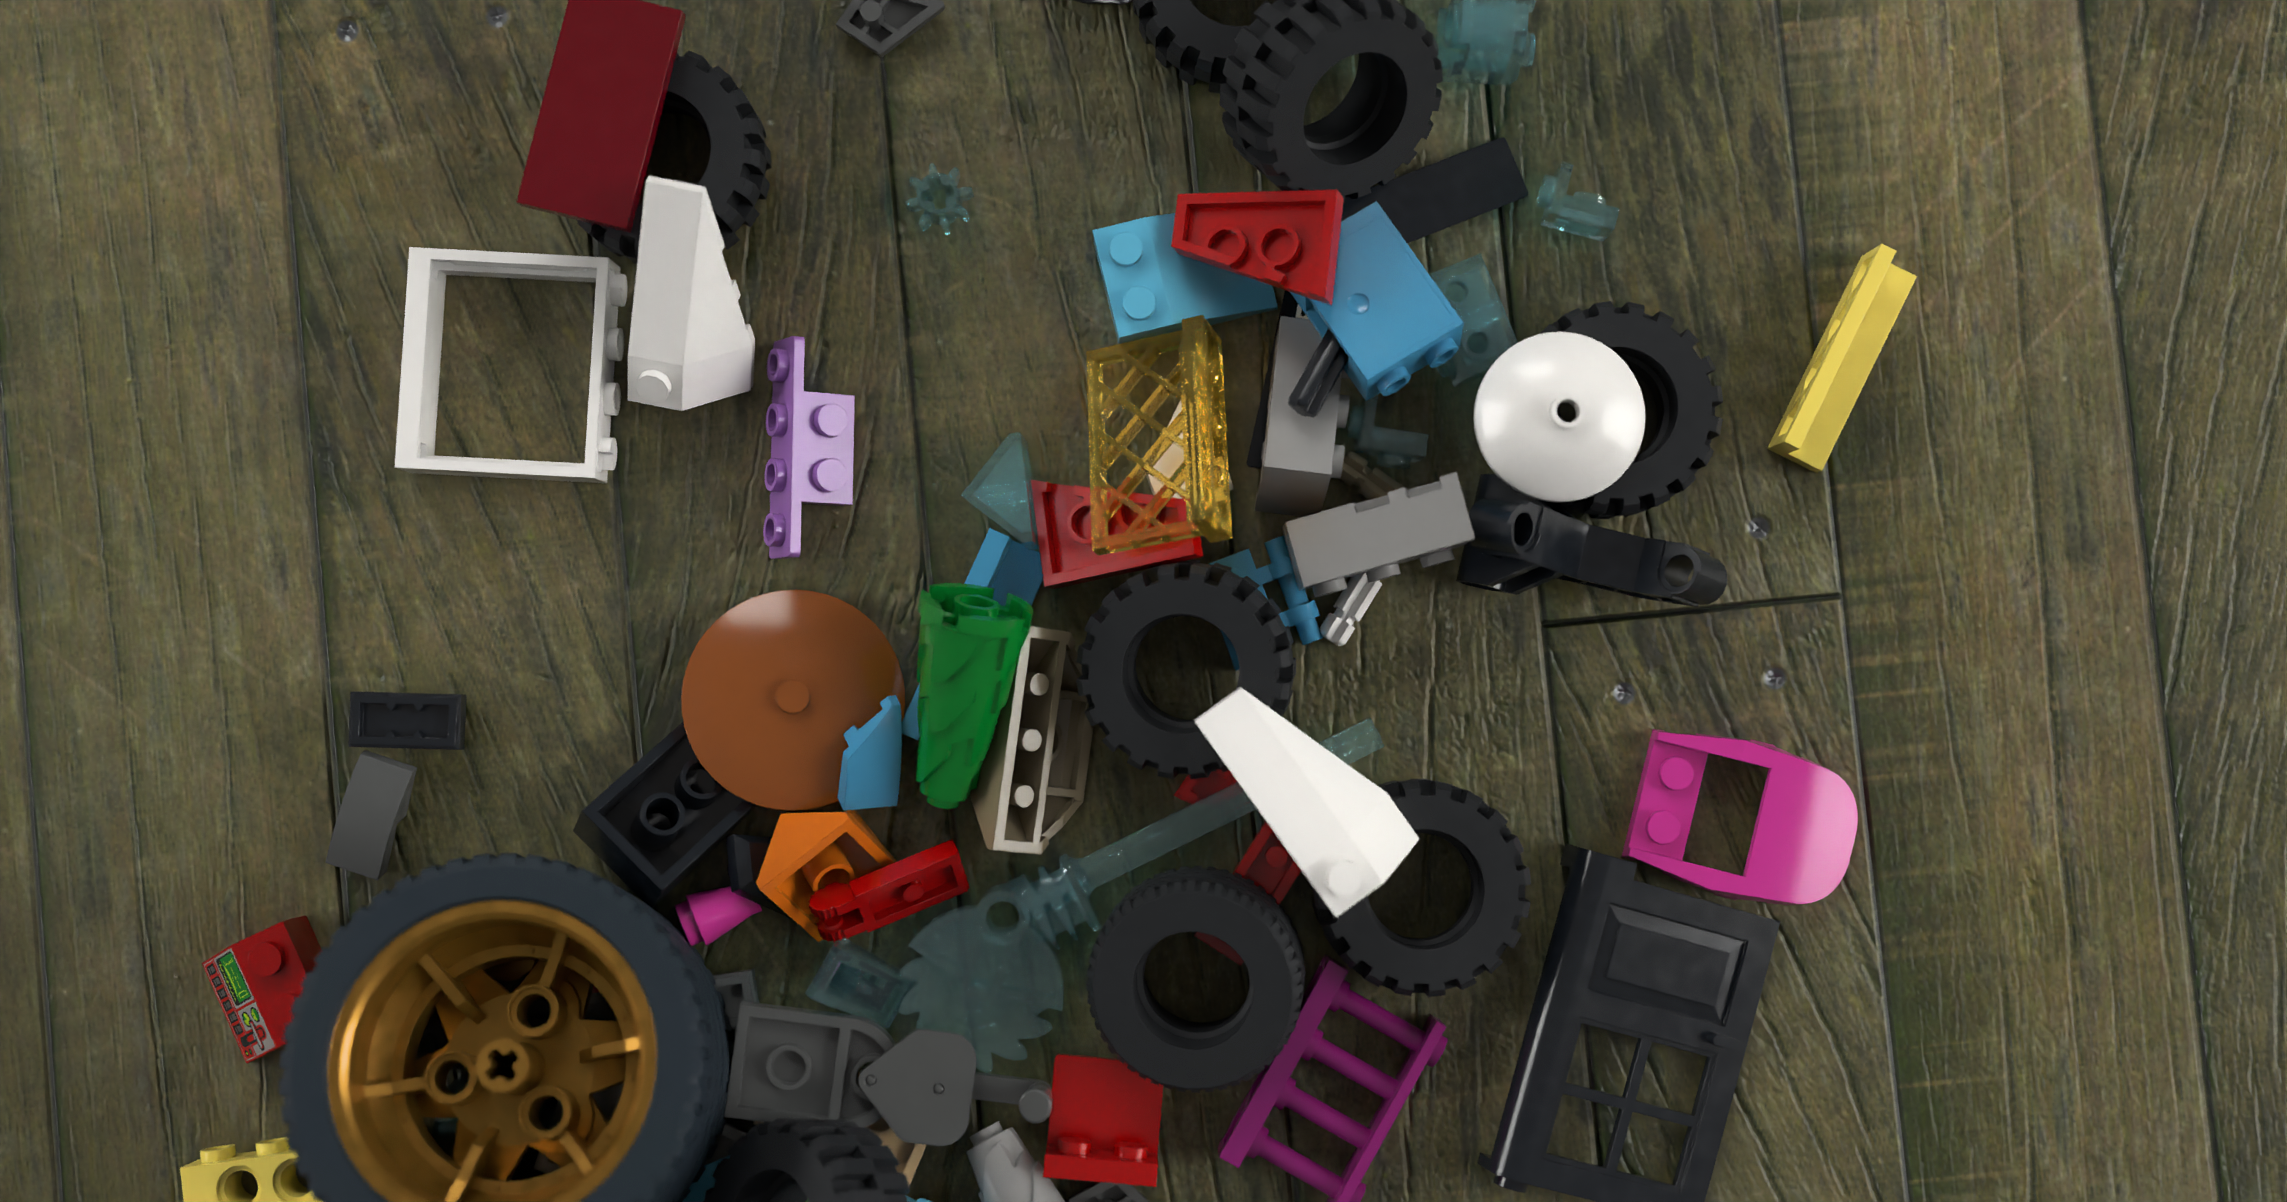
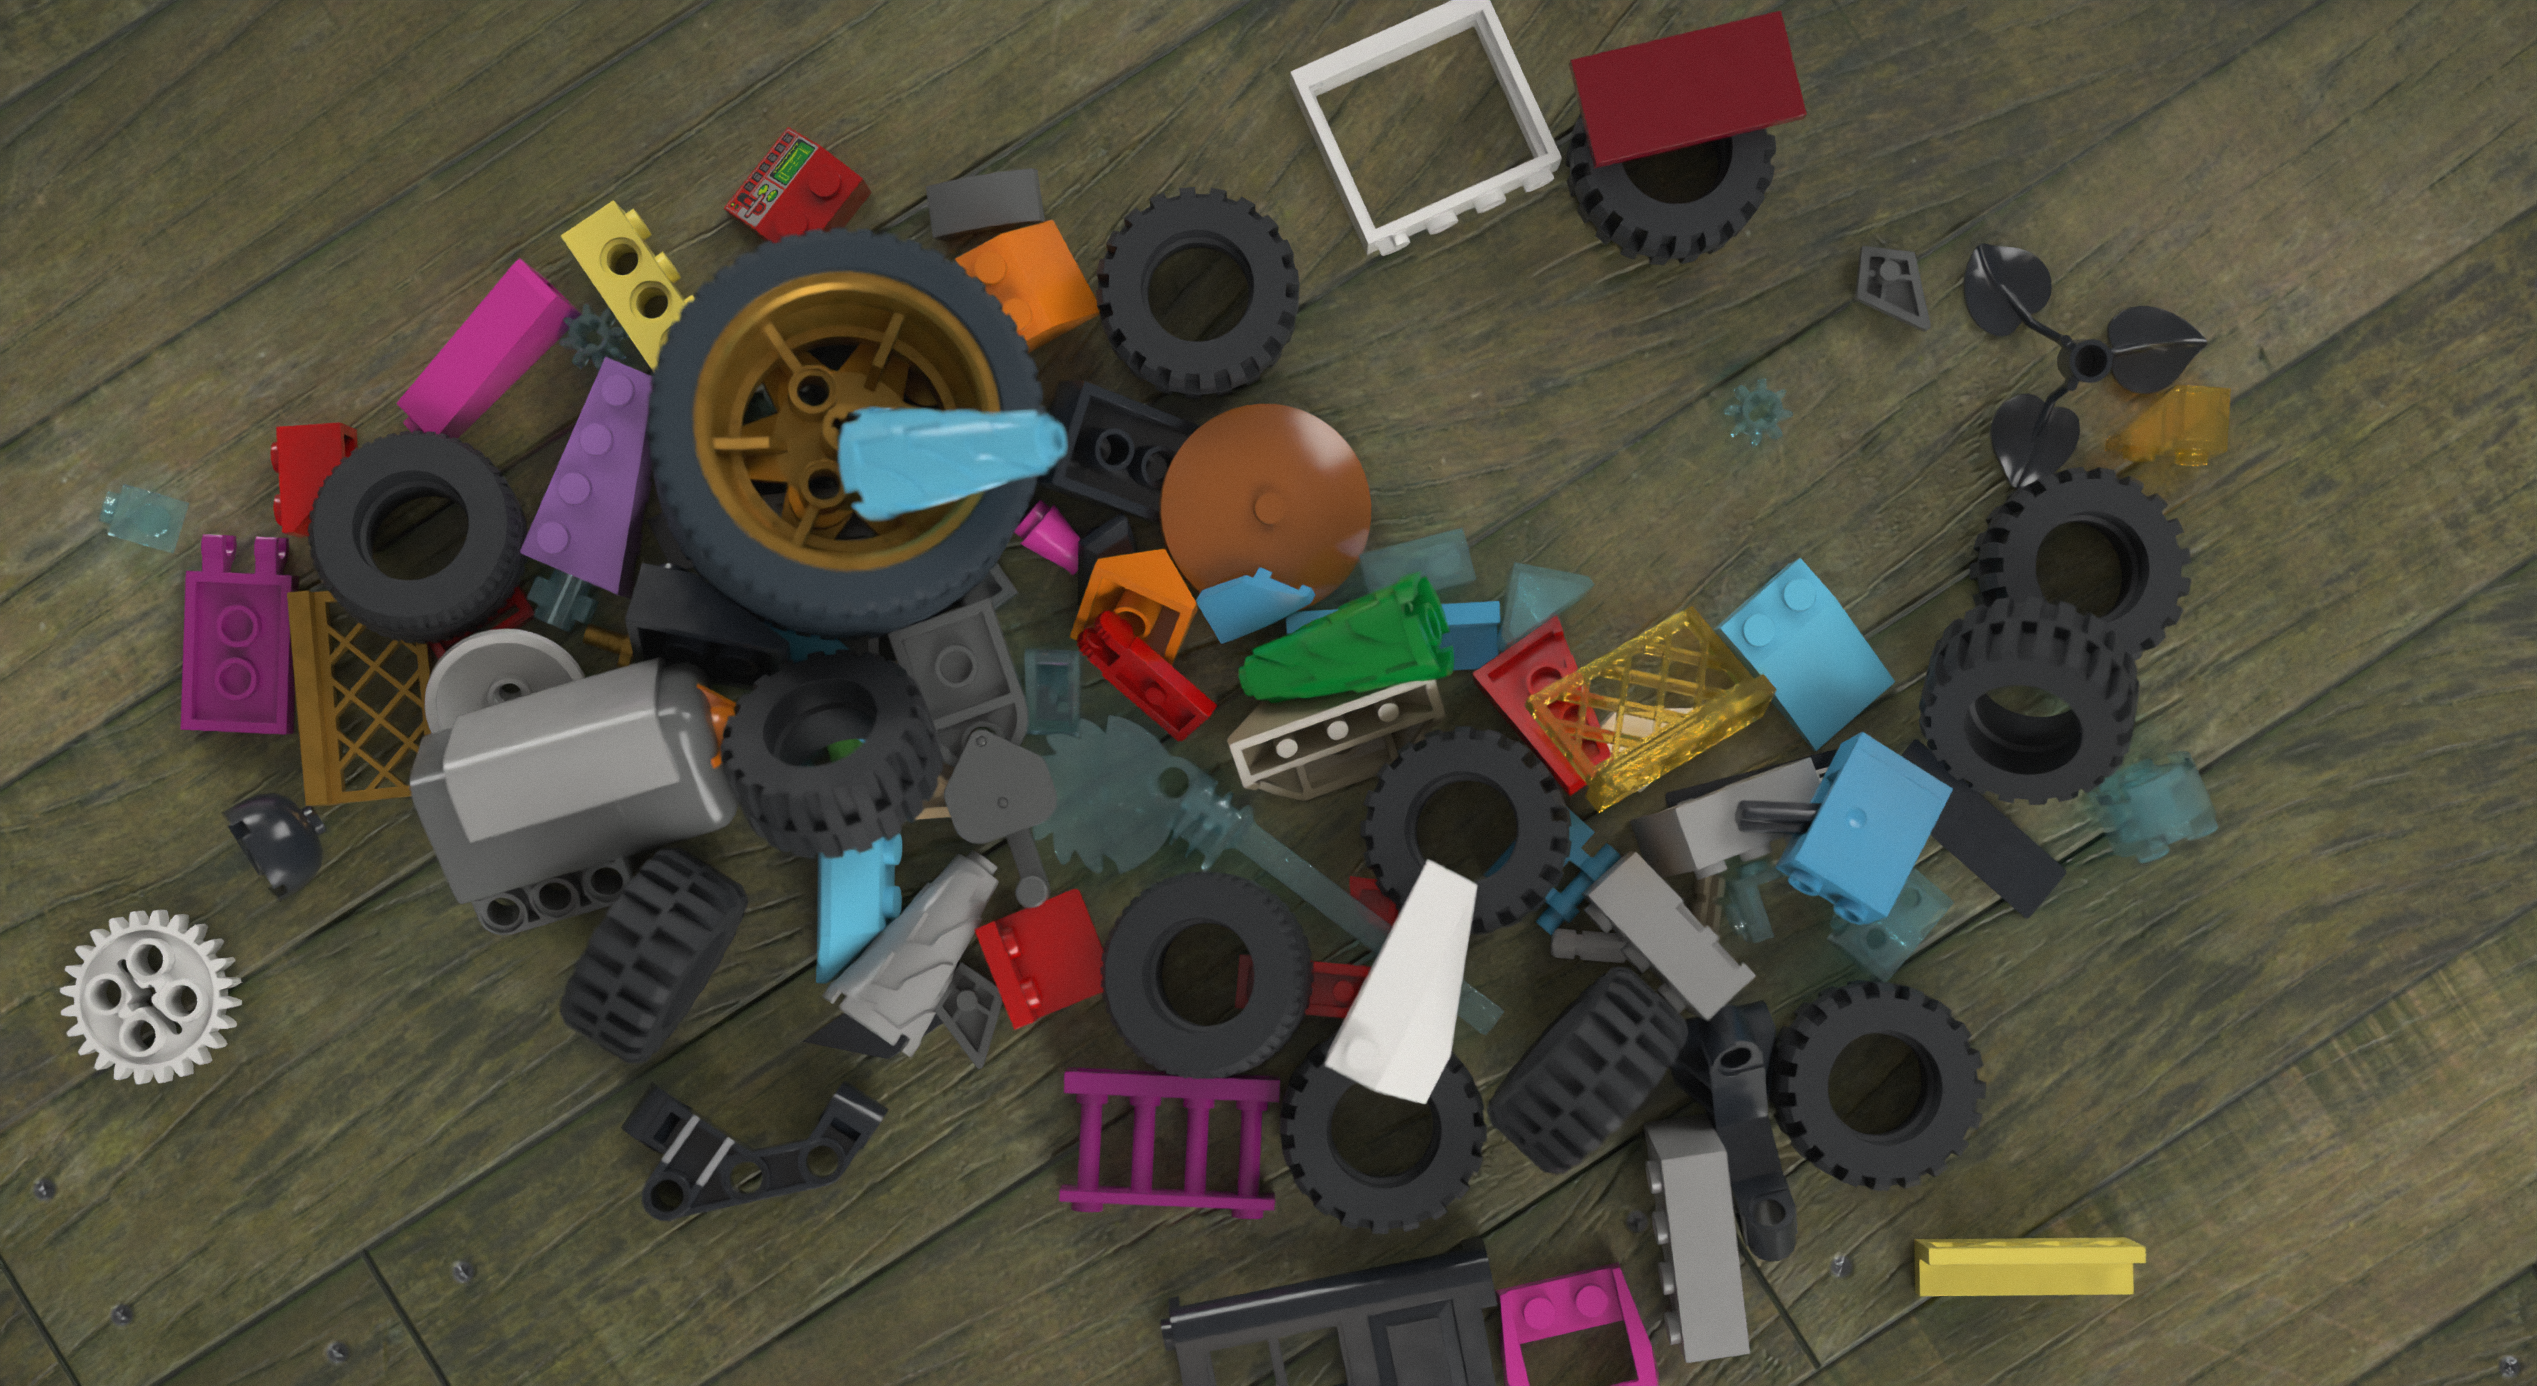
camera: 65 degrees right, 0 degrees up
black plate [348,692,467,750] -> none
white wedge [628,176,755,411] -> none
bracket [763,336,855,559] -> none
red wing [1171,189,1344,306] -> none
white dish [1473,332,1645,502] -> none
clear light blue bracket [1536,161,1620,241] -> none
none -> medium azure cone [839,407,1066,521]
none -> orange slope [955,220,1100,353]
none -> black tyre [1096,187,1300,399]
none -> clear light blue brick [1358,527,1476,595]
none -> black tyre [1486,967,1688,1175]
none -> light grey wedge [1643,1114,1750,1363]

